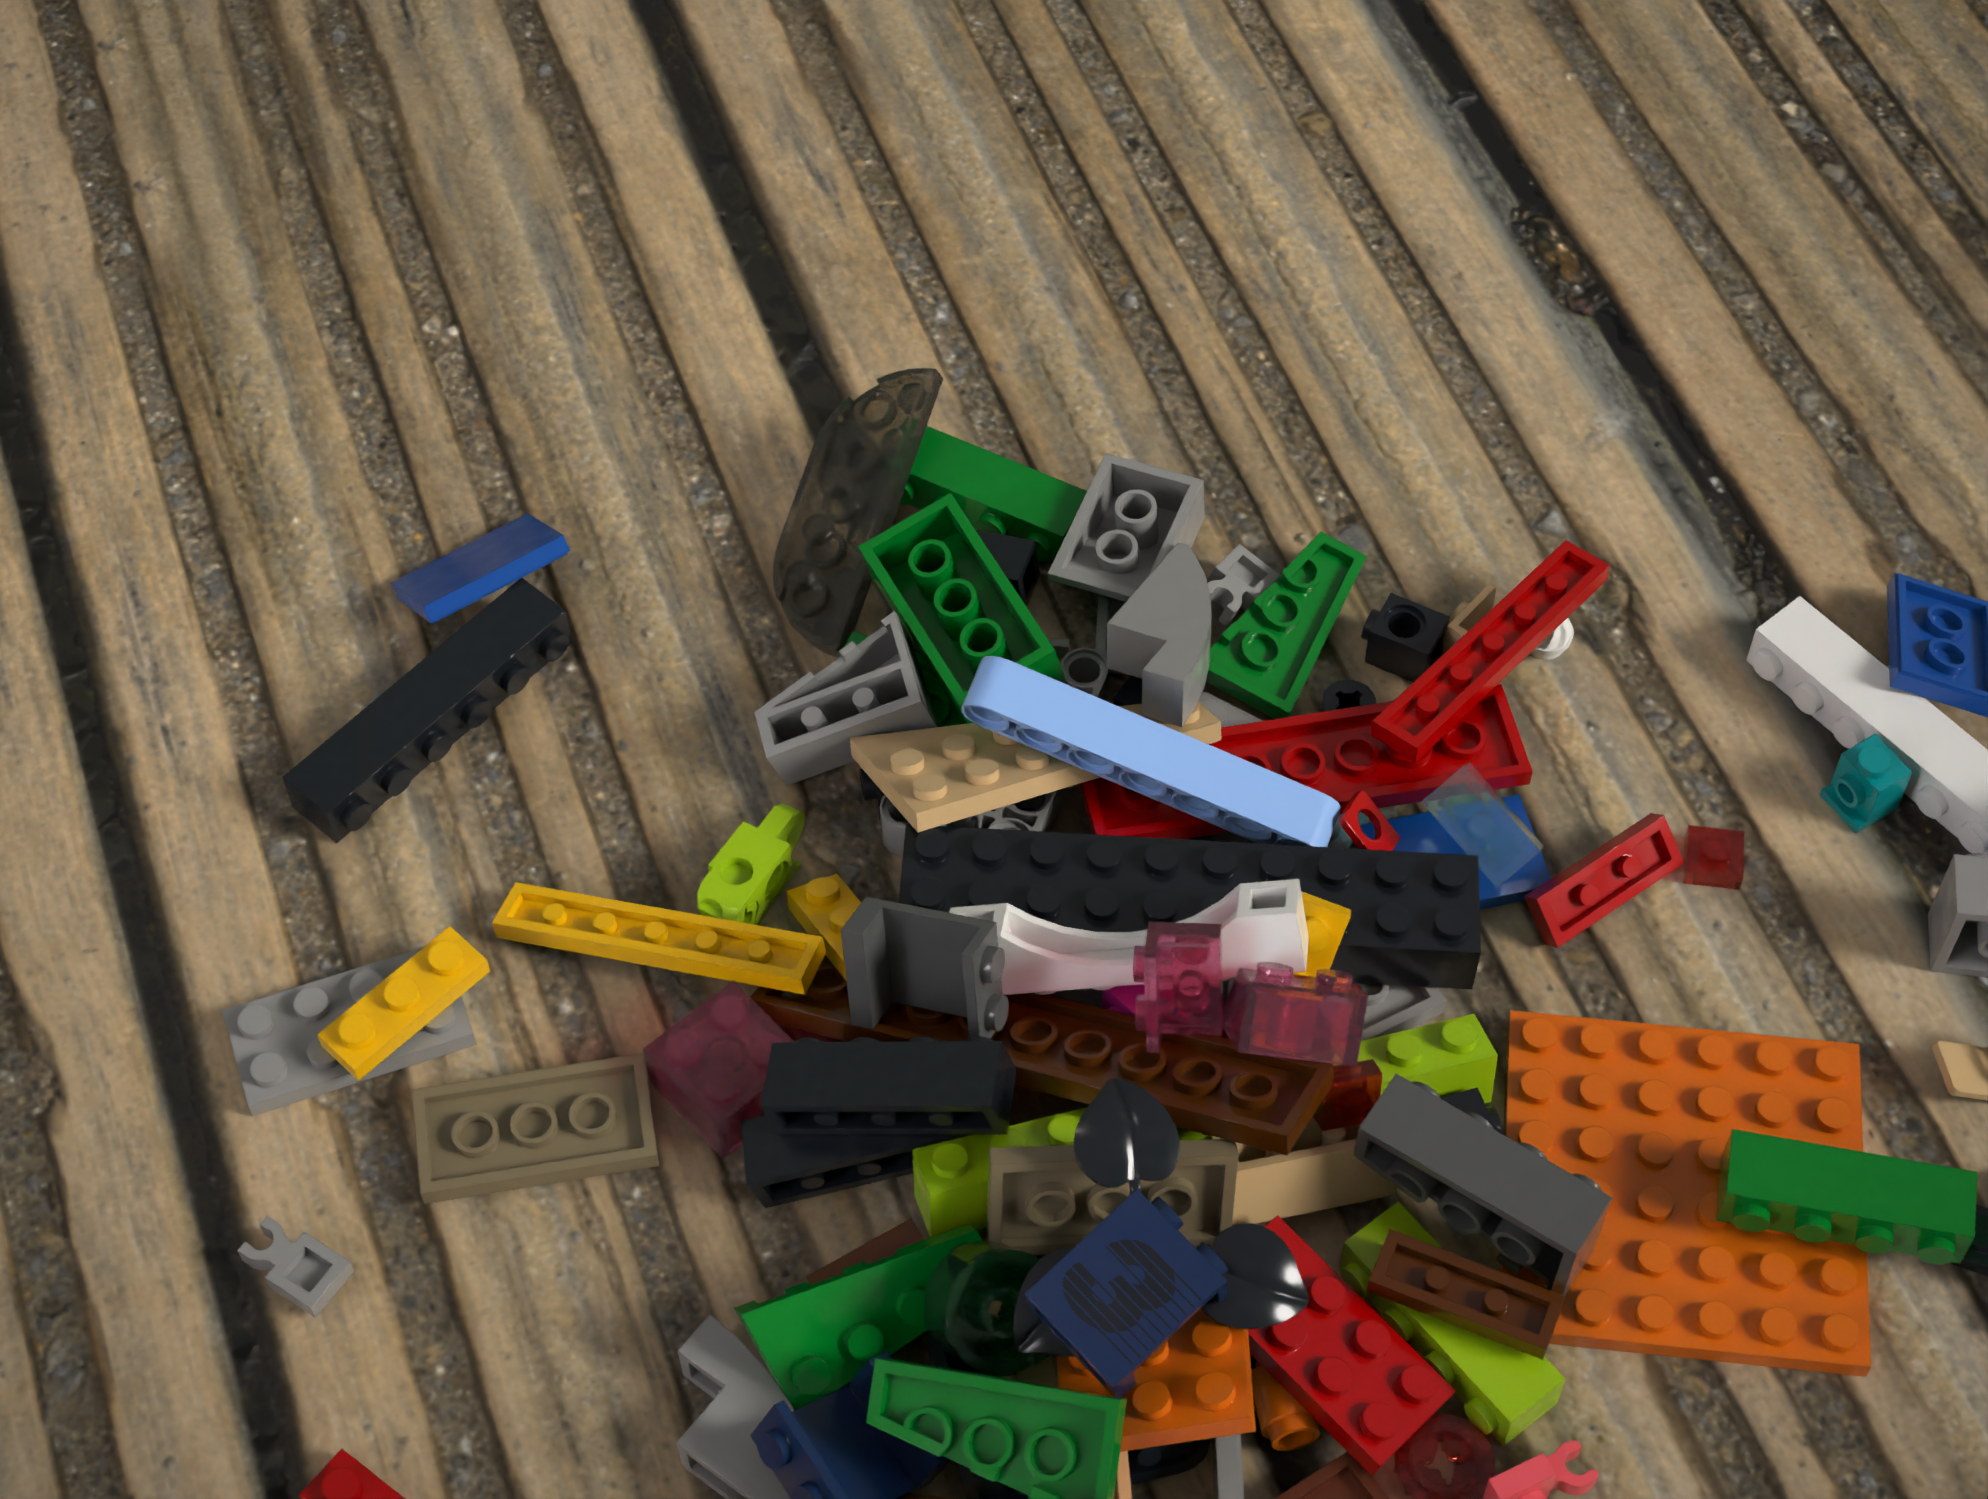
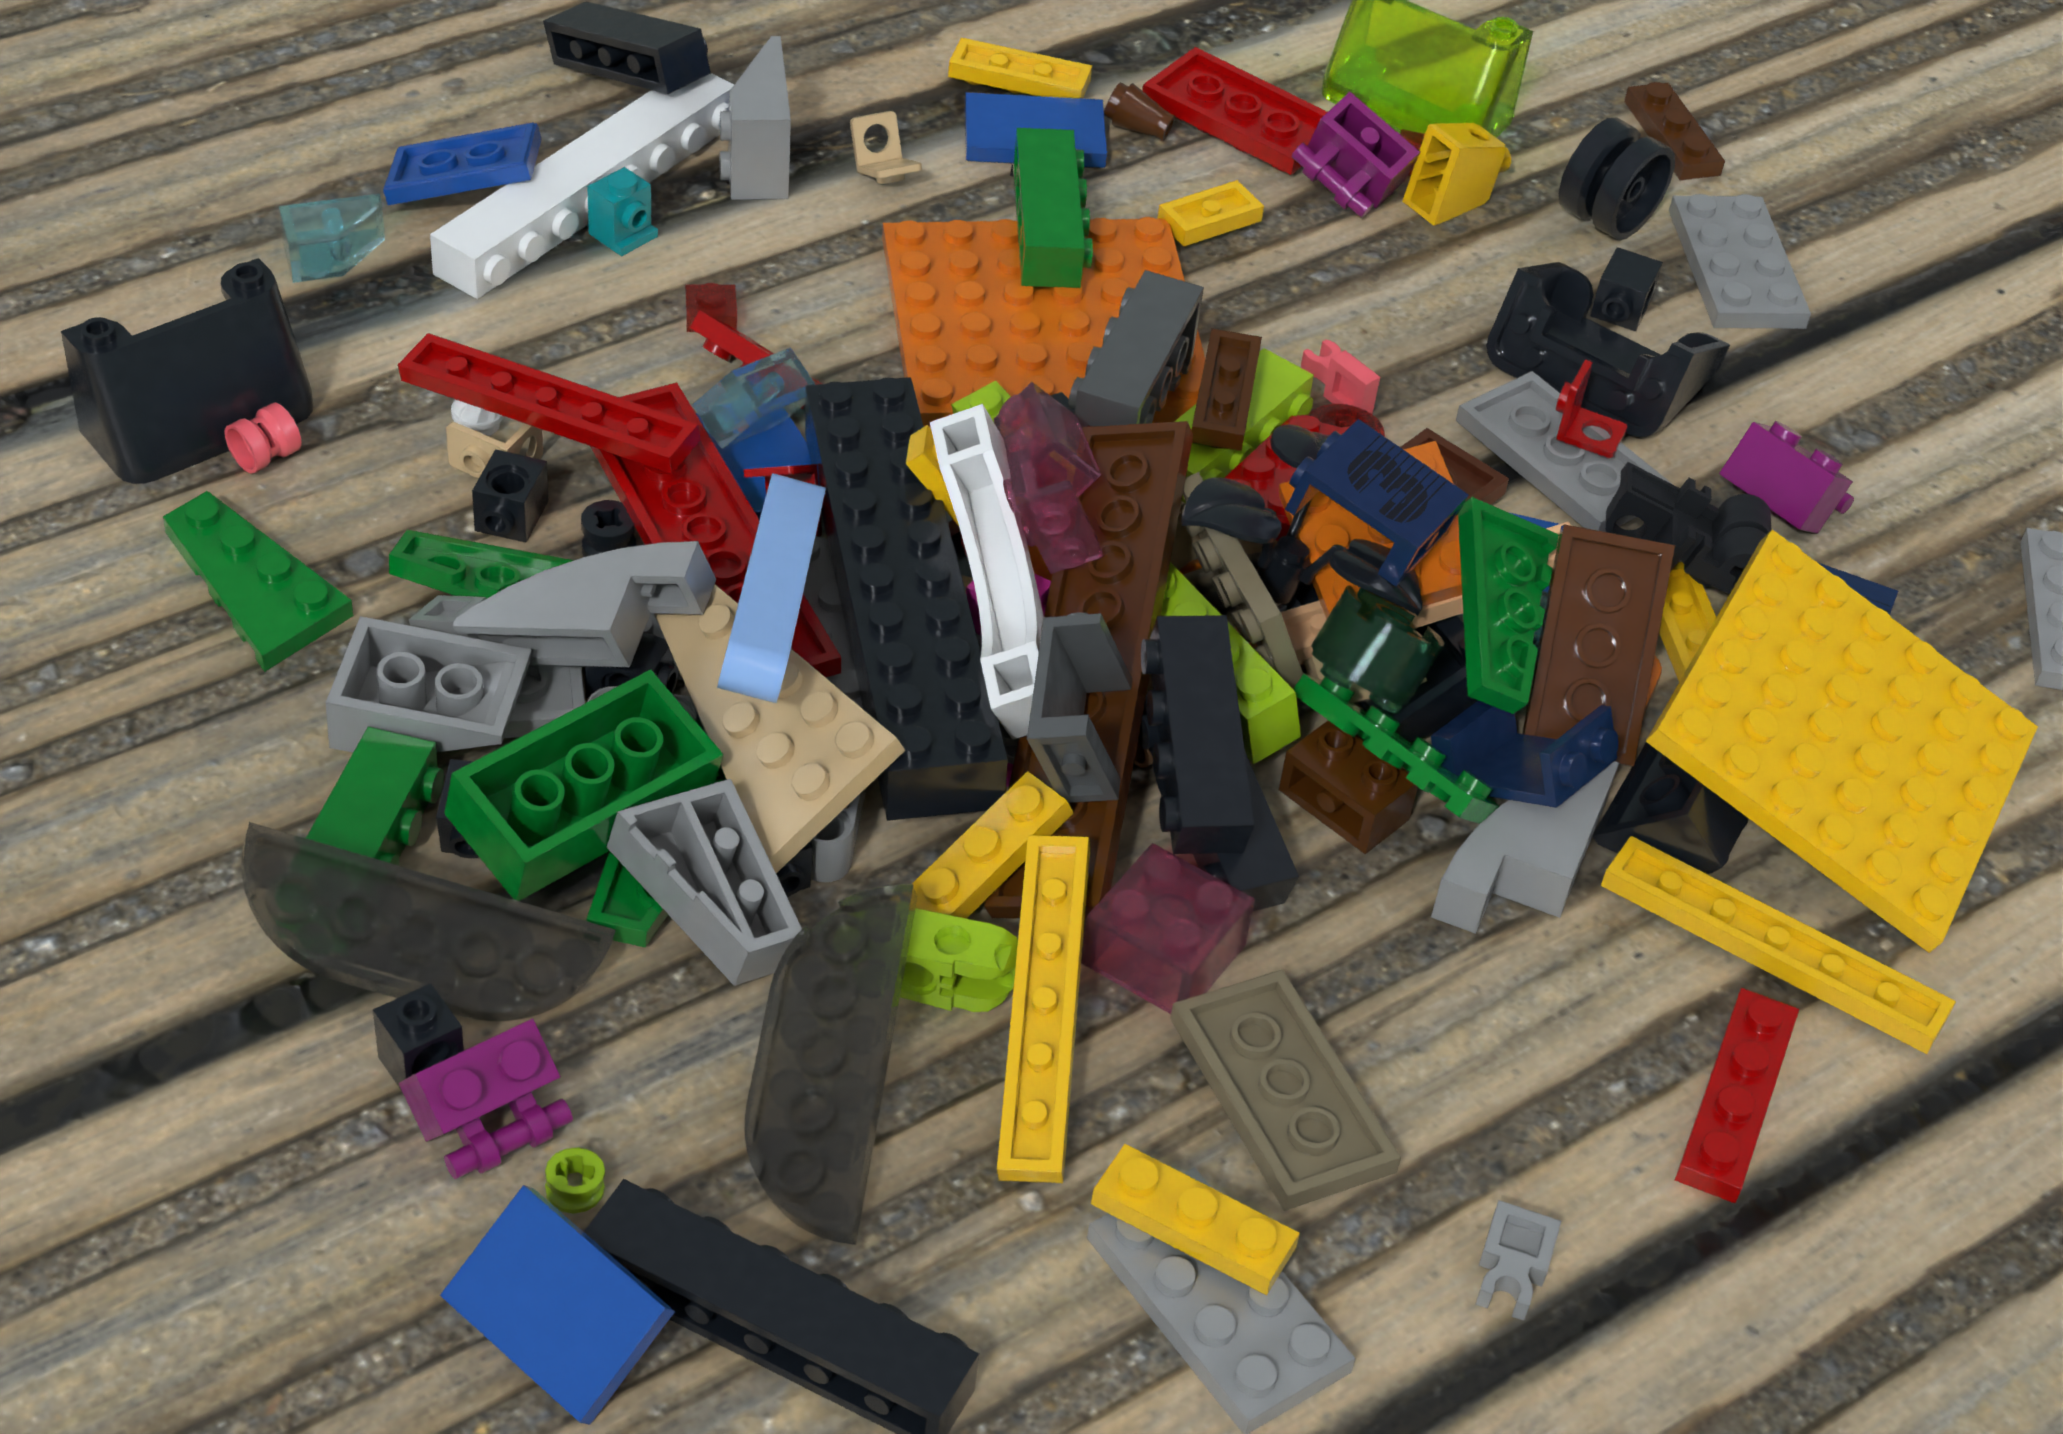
camera: 110 degrees left, 10 degrees down
none -> black windscreen [61,258,313,484]
none -> green wing [163,491,354,672]
none -> coral wheel [224,402,302,474]
none -> clear light blue slope [279,194,385,283]
none -> black brick [373,983,464,1091]
none -> magenta brick [398,1018,573,1179]
none -> lime bush [545,1147,605,1214]
none -> clear smoke plate [744,884,917,1245]
none -> yellow plate [1157,180,1264,247]

